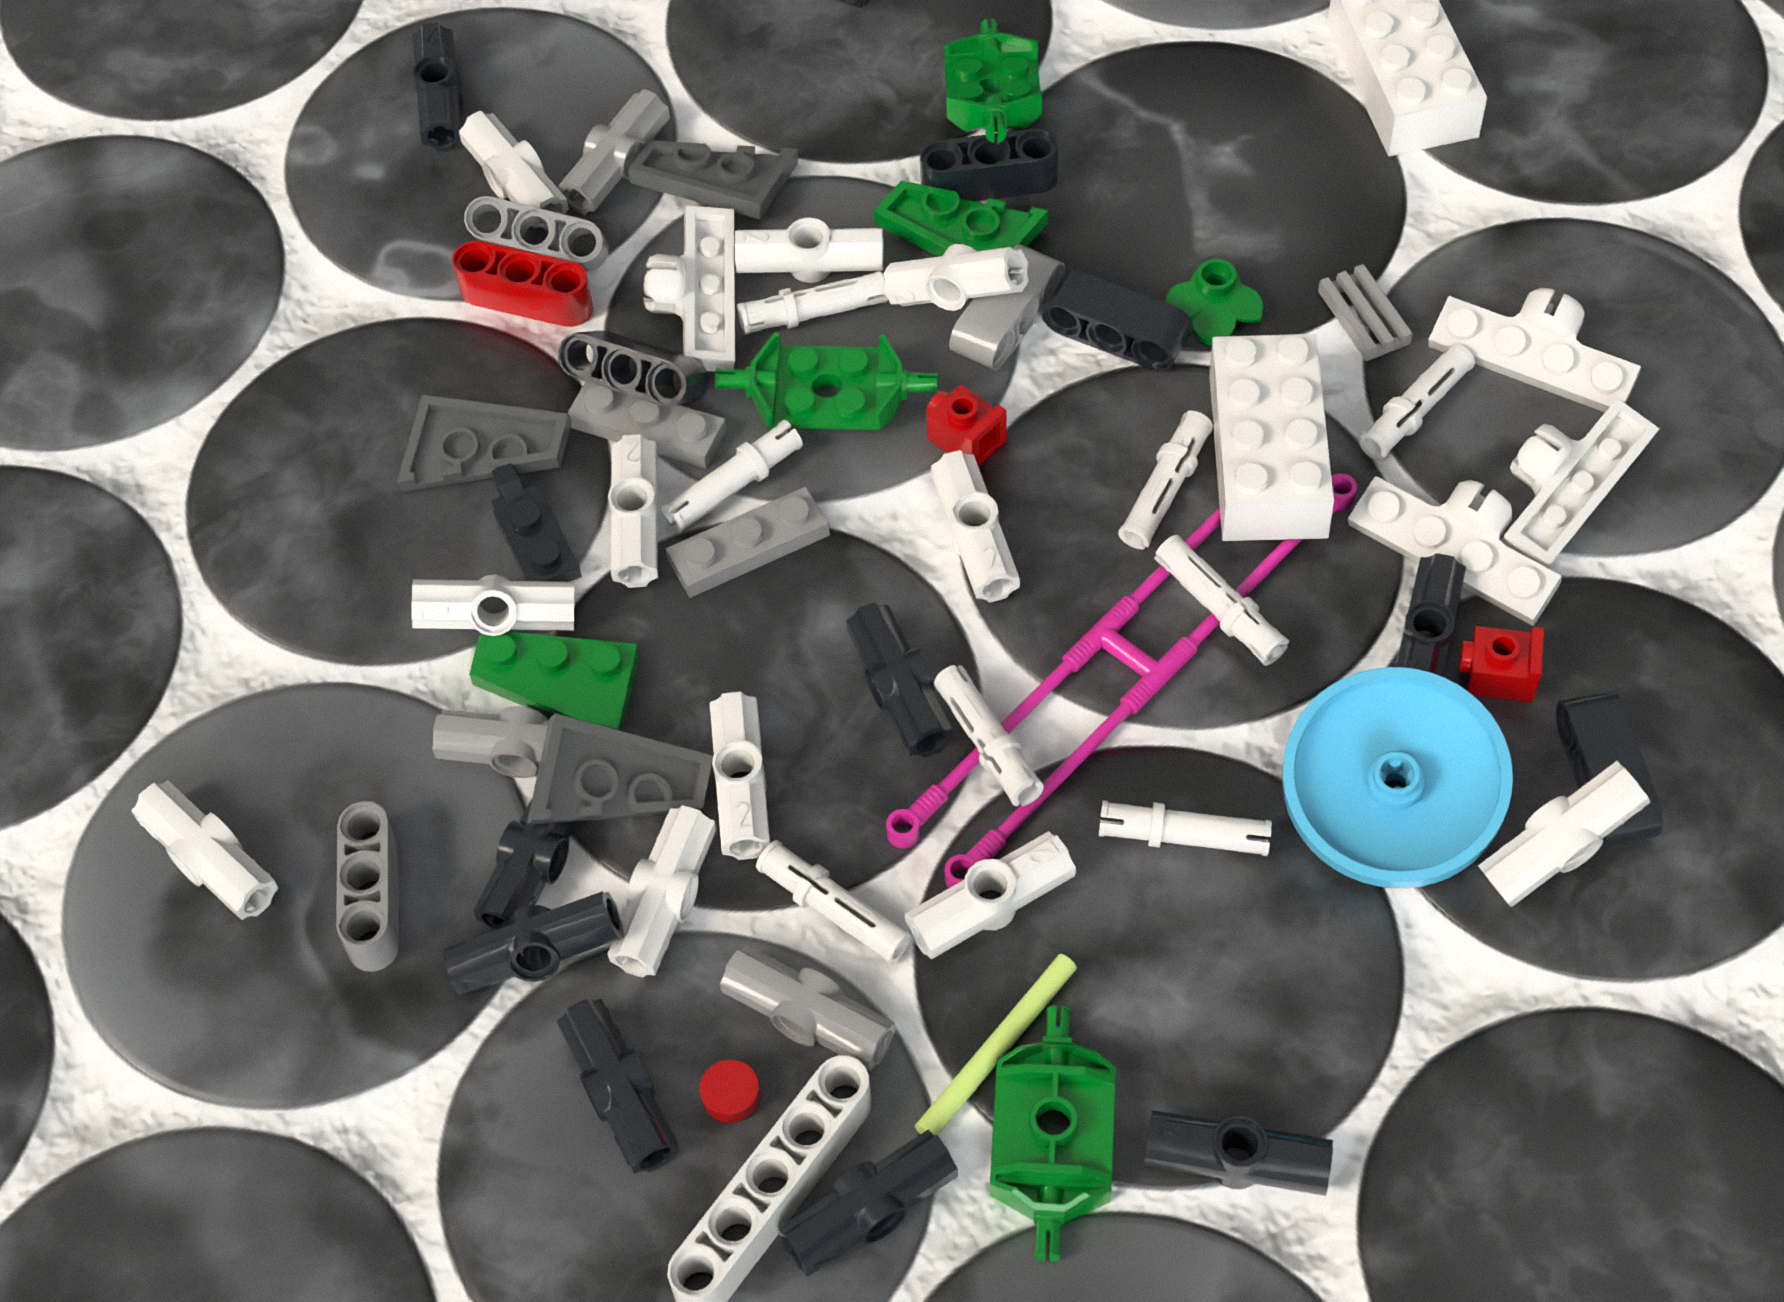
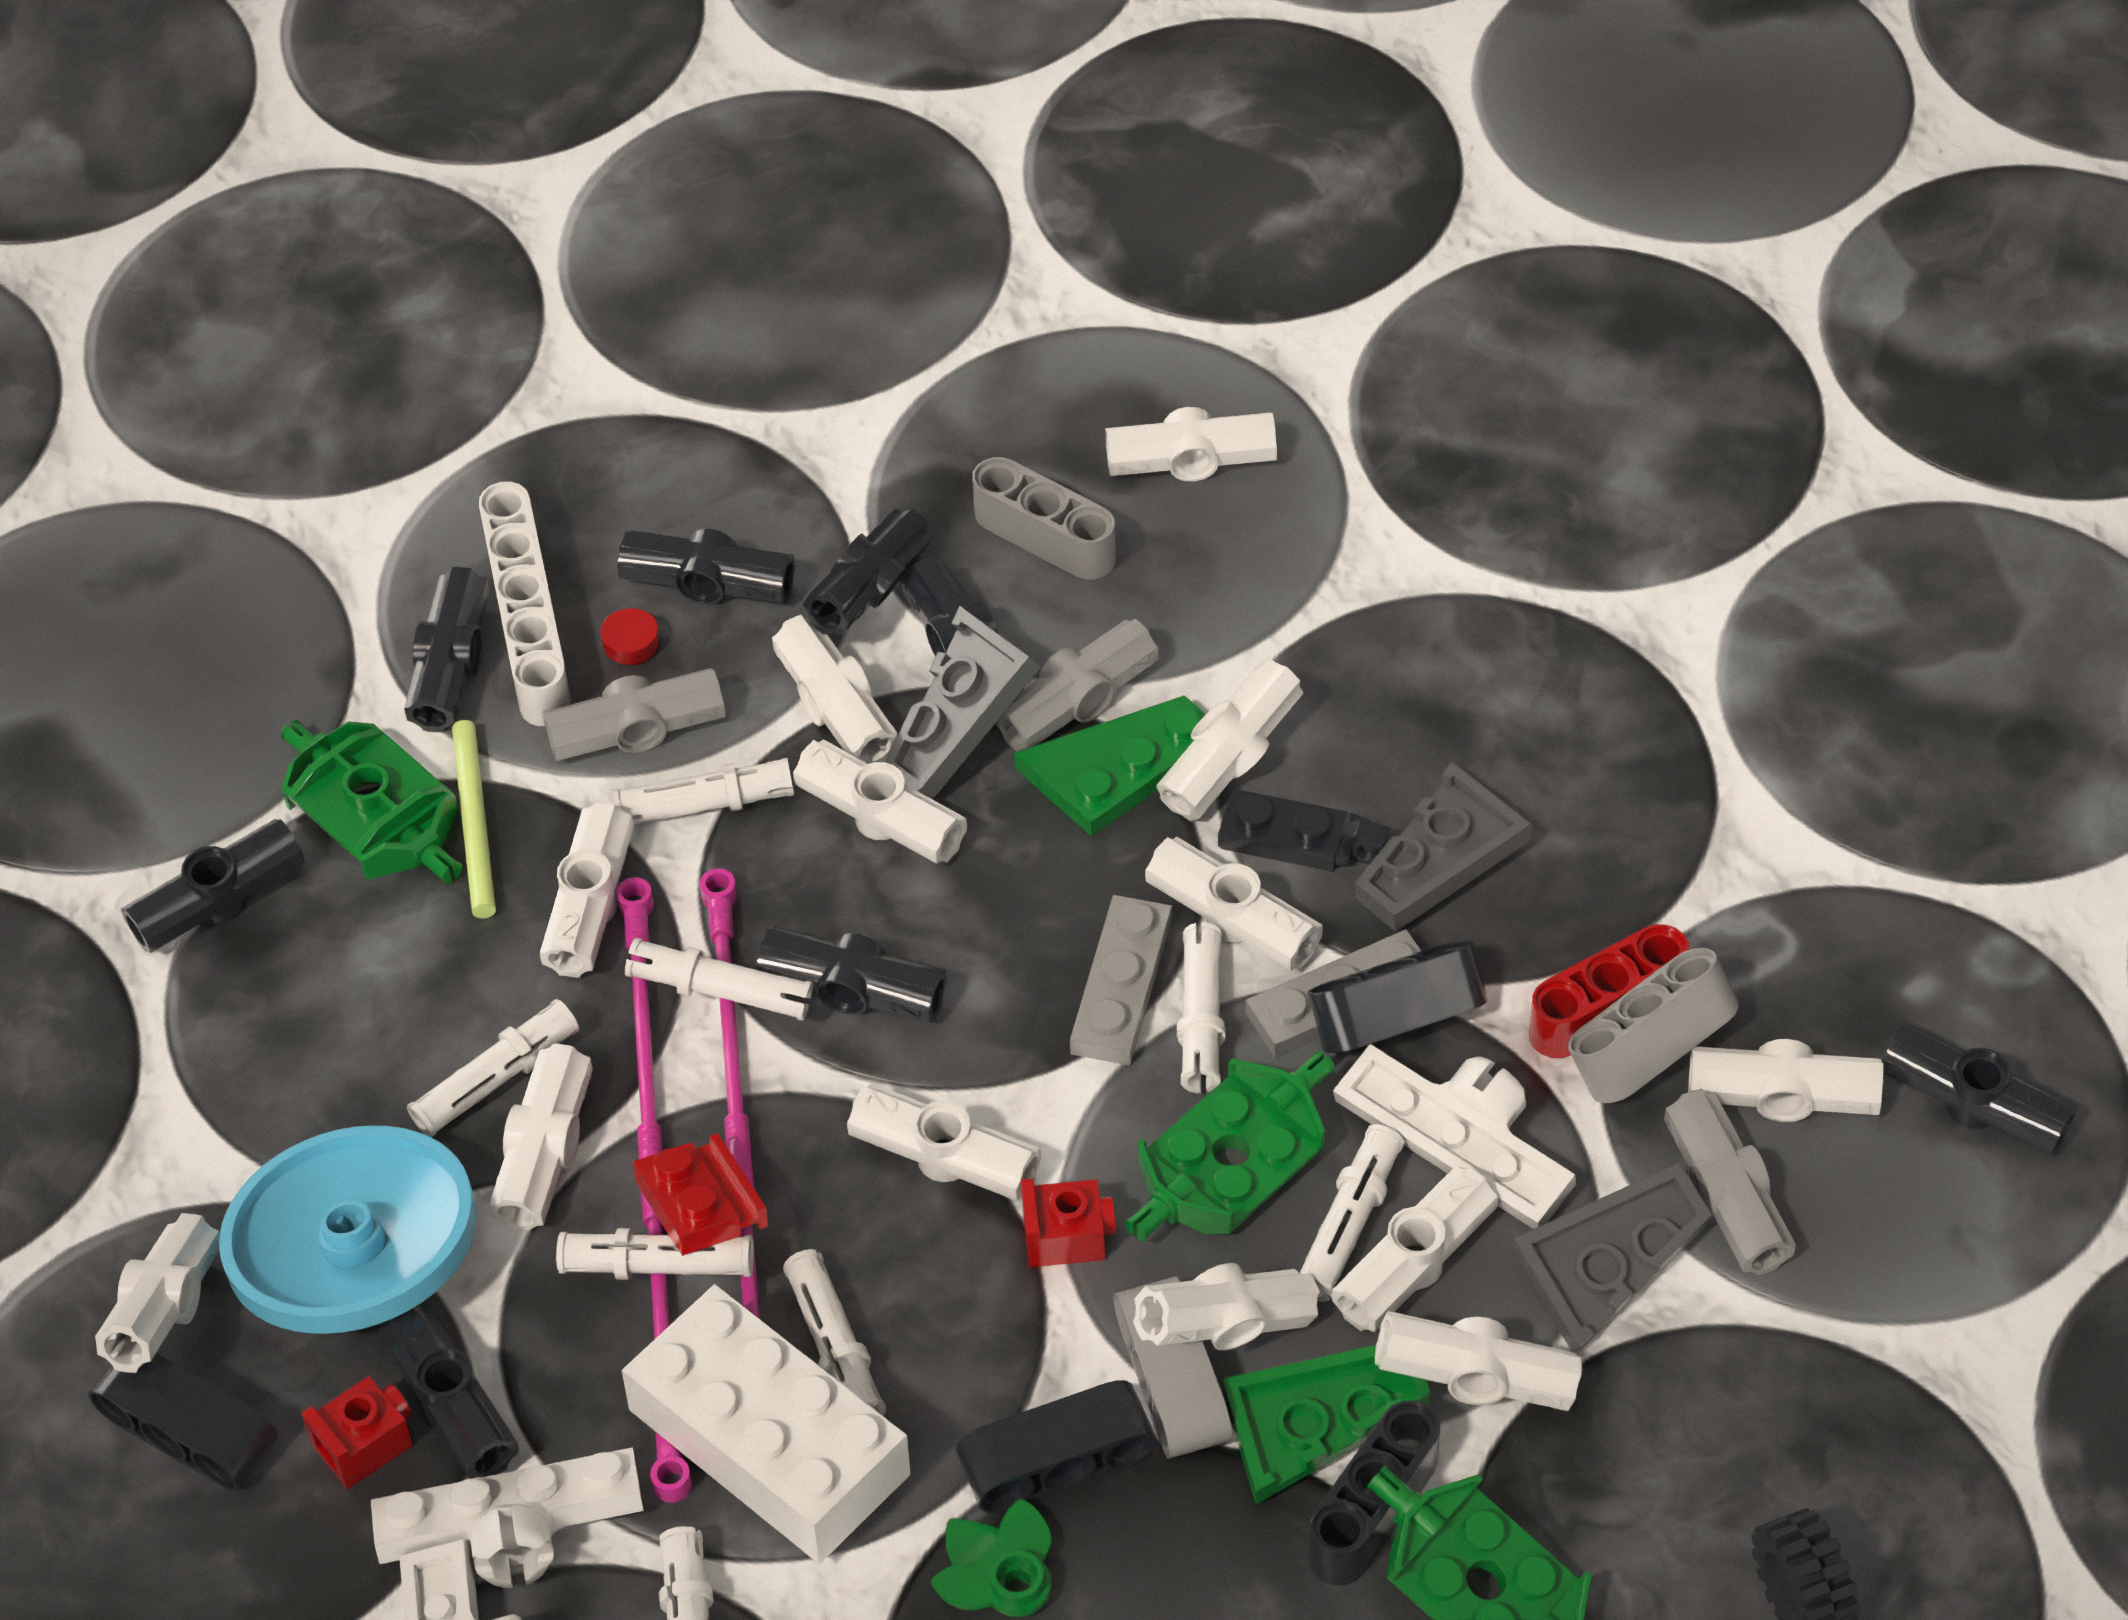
camera: 130 degrees right, 5 degrees down
none -> white piece [489,1043,593,1231]
none -> red plate [633,1133,768,1256]
none -> white piece [1375,1311,1582,1411]

